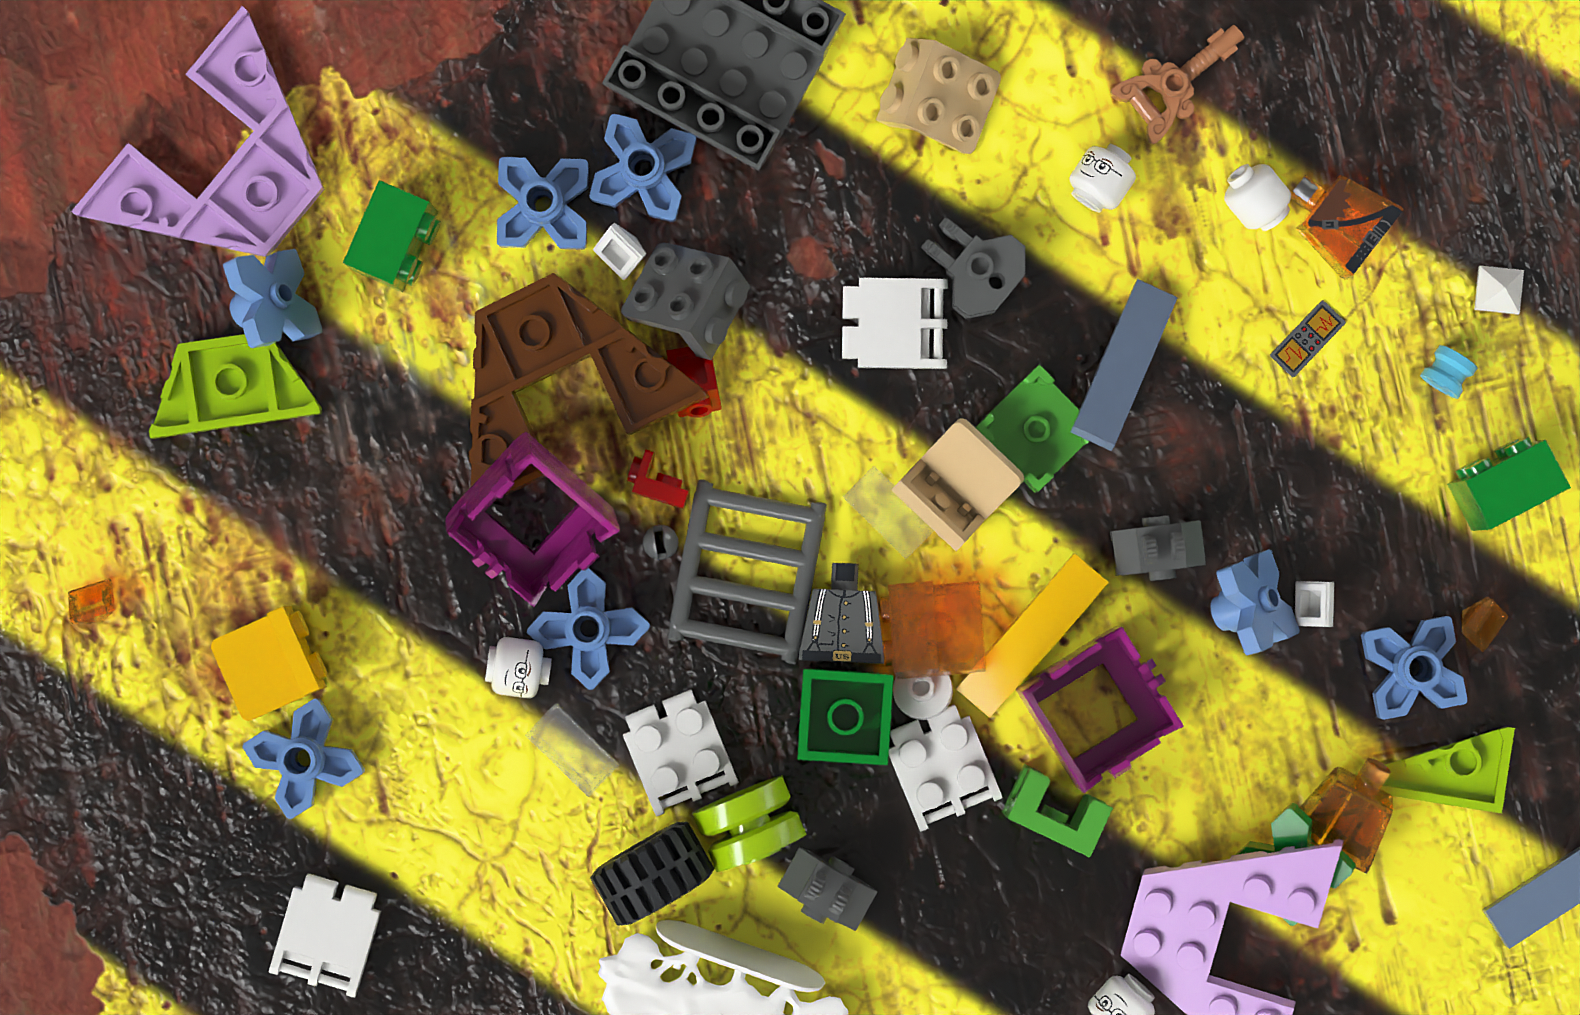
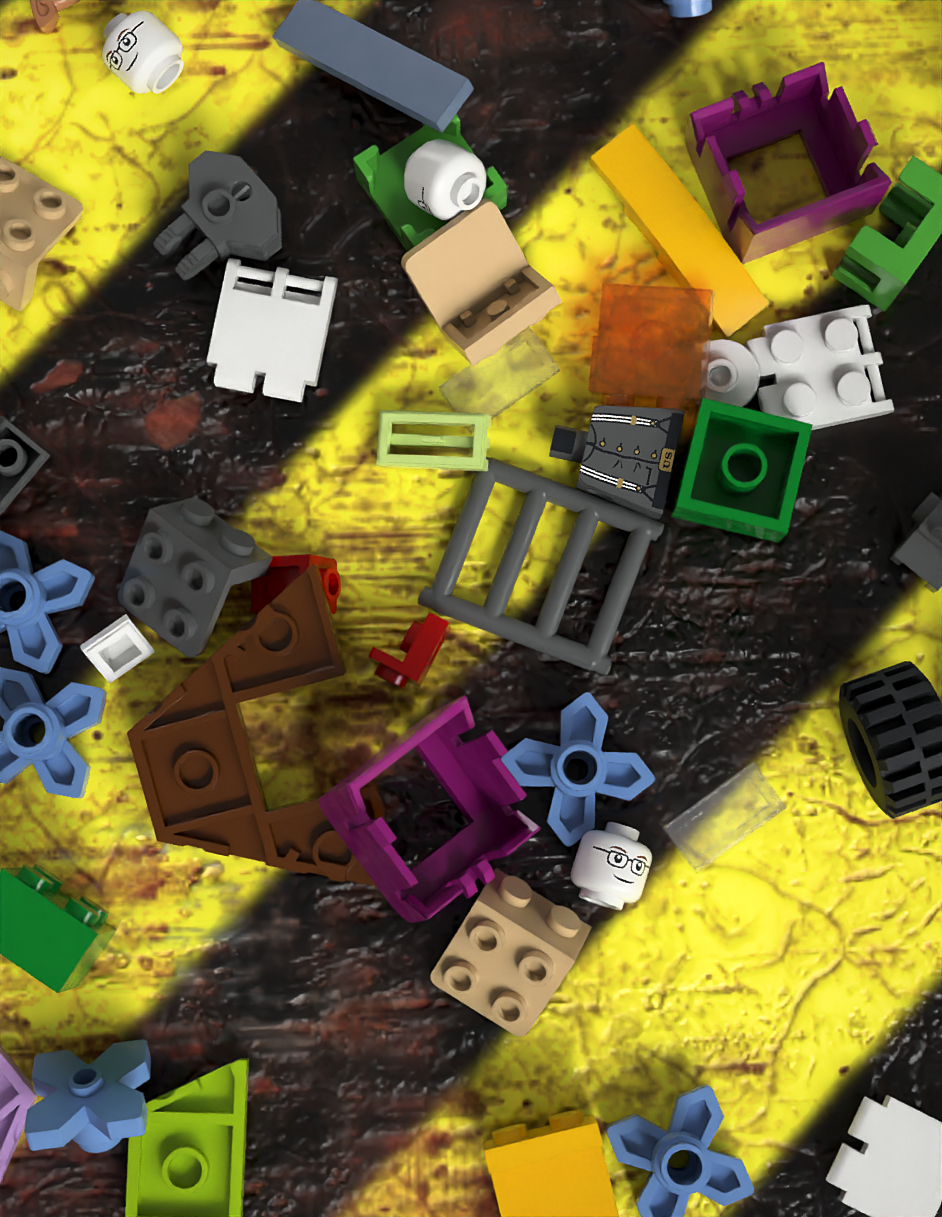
camera: 75 degrees left, 5 degrees down
white plate [623,689,739,817] -> none
dark grey hinge [643,525,679,560] -> none
lime wheel [692,775,806,872] -> none
dark grey hinge [1110,515,1206,581] -> none
none -> yellowish green tile [376,410,492,471]
none -> white head [404,139,486,221]
none -> tan bracket [431,868,592,1036]

